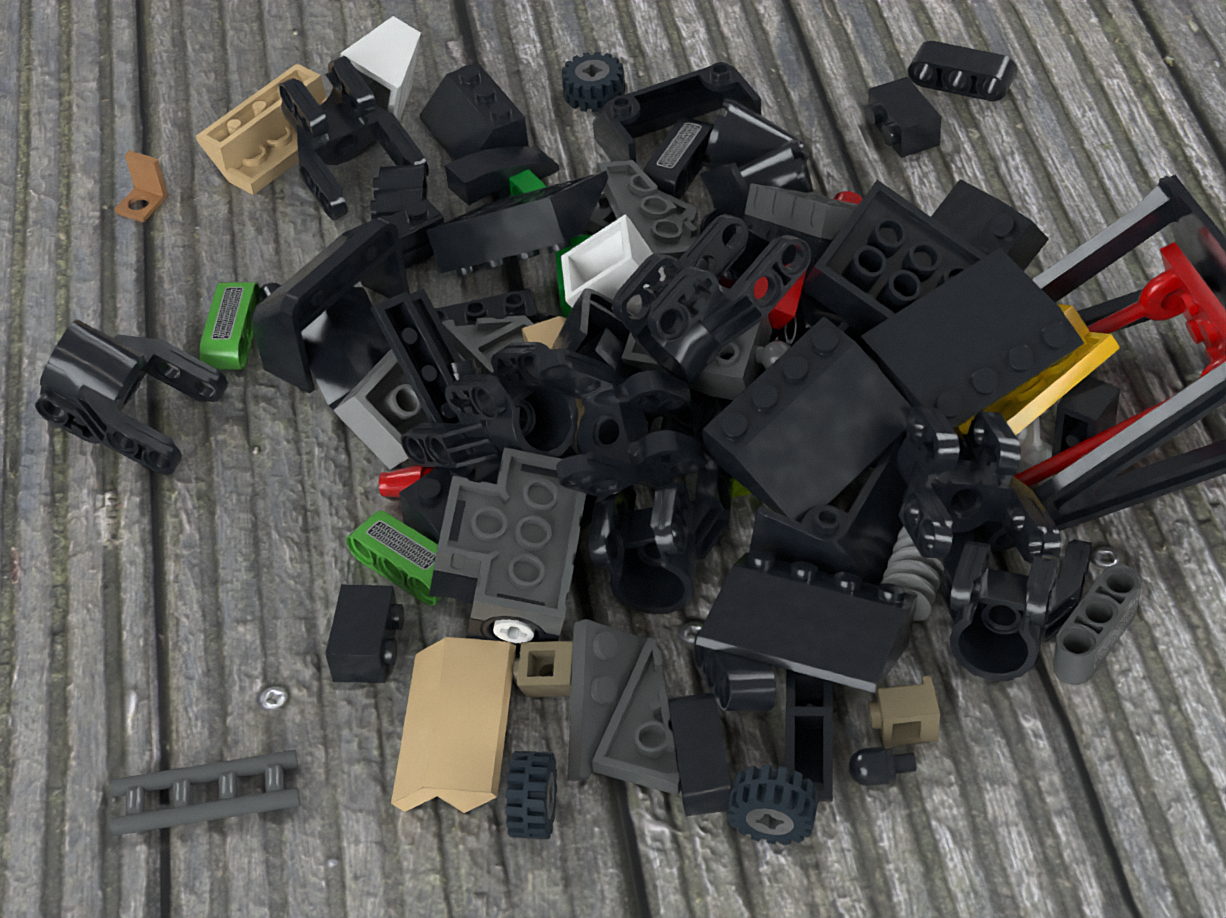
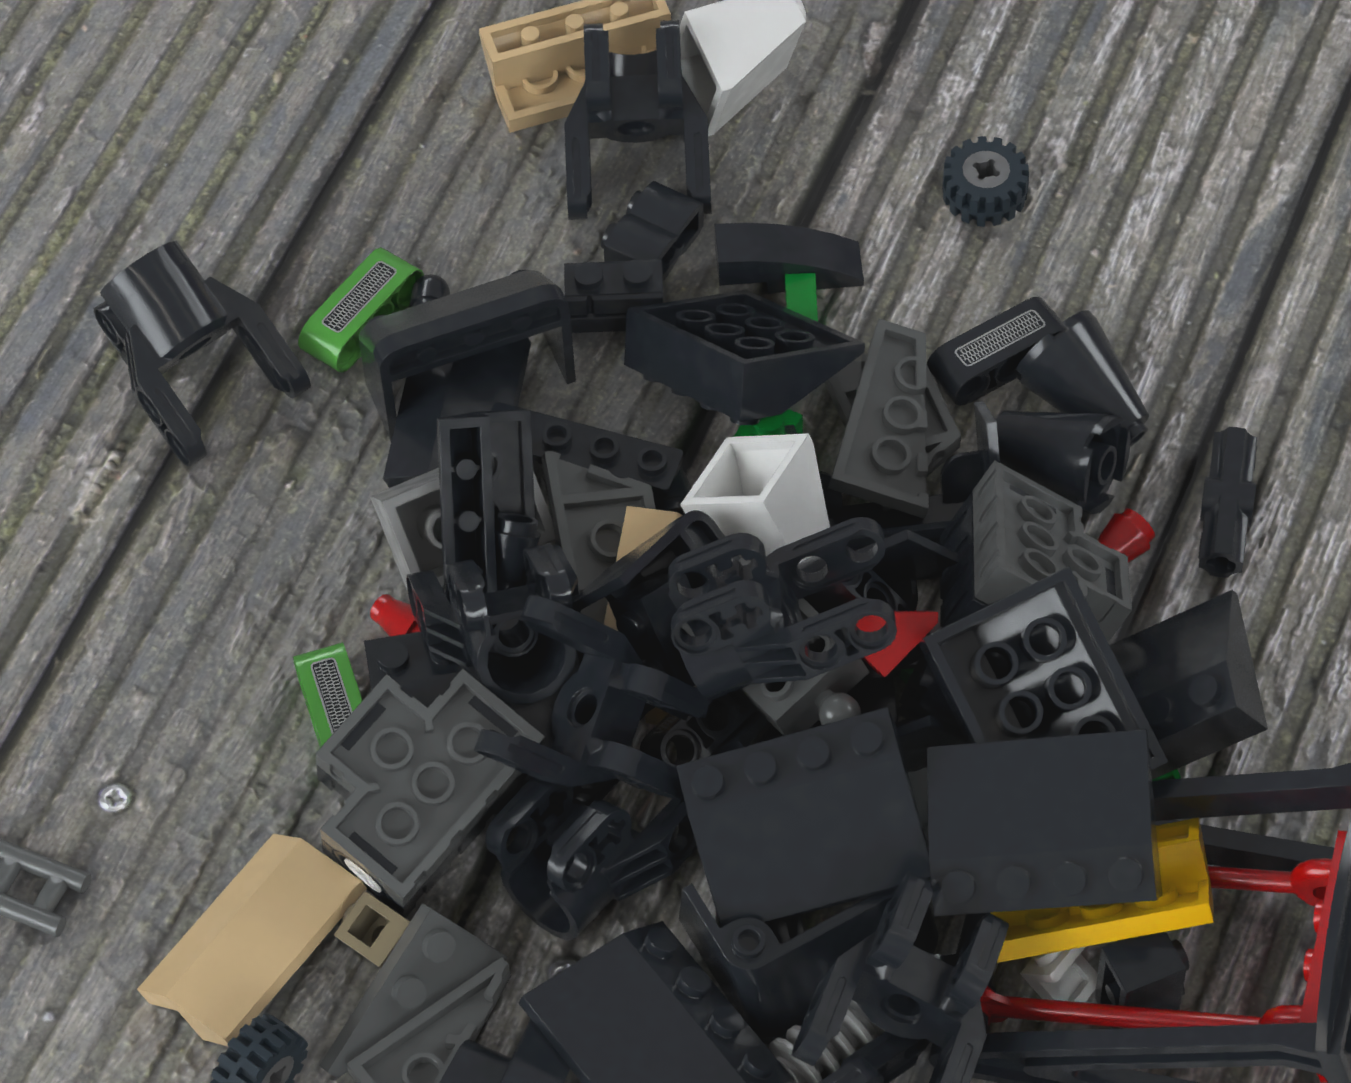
camera: 30 degrees right, 10 degrees up
medium nougat bracket [114,150,169,222] -> none
black brick [325,584,404,683] -> none
black slope [420,62,529,161] -> none
black windscreen [592,62,762,164] -> none
black brick [865,77,941,158] -> none
none -> black piece [1198,427,1257,578]

